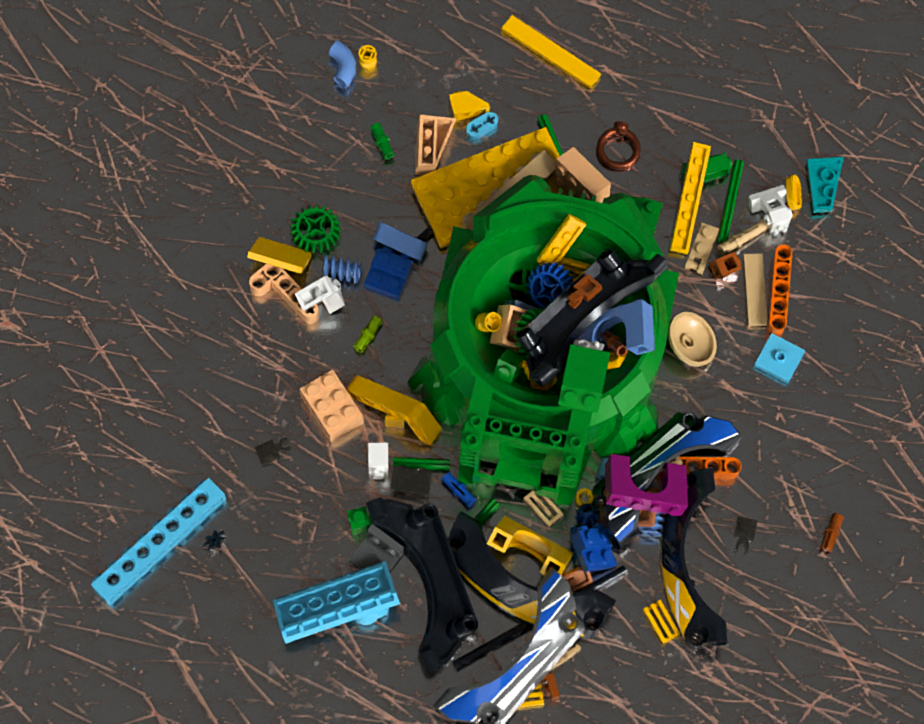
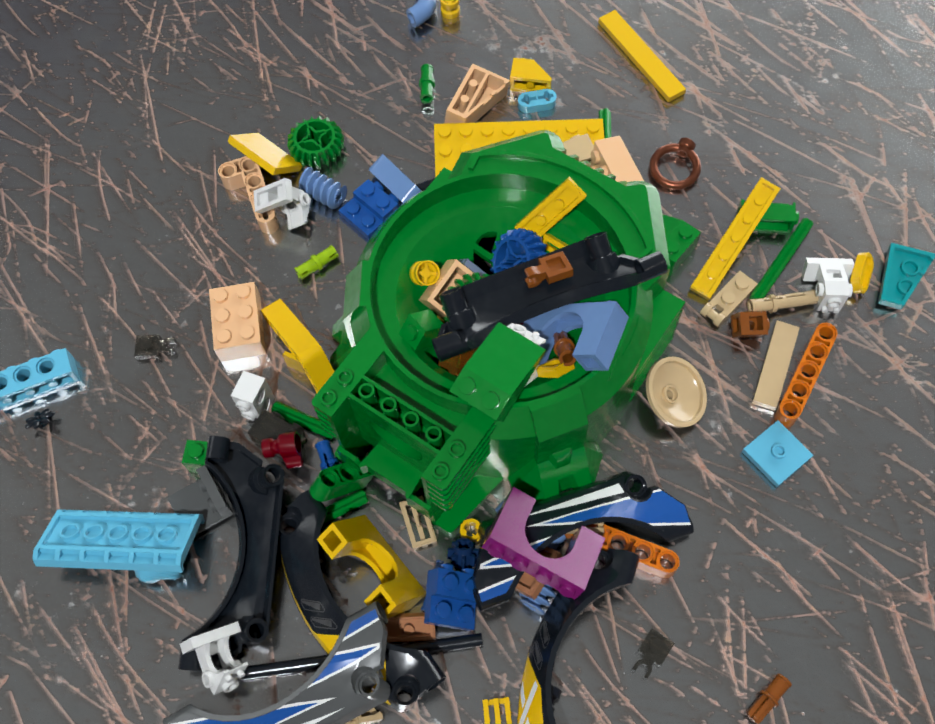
camera: 30 degrees right, 5 degrees down
none -> white tile [180,621,248,695]
none -> dark red piece [261,431,304,469]
none -> green beam [309,457,374,502]

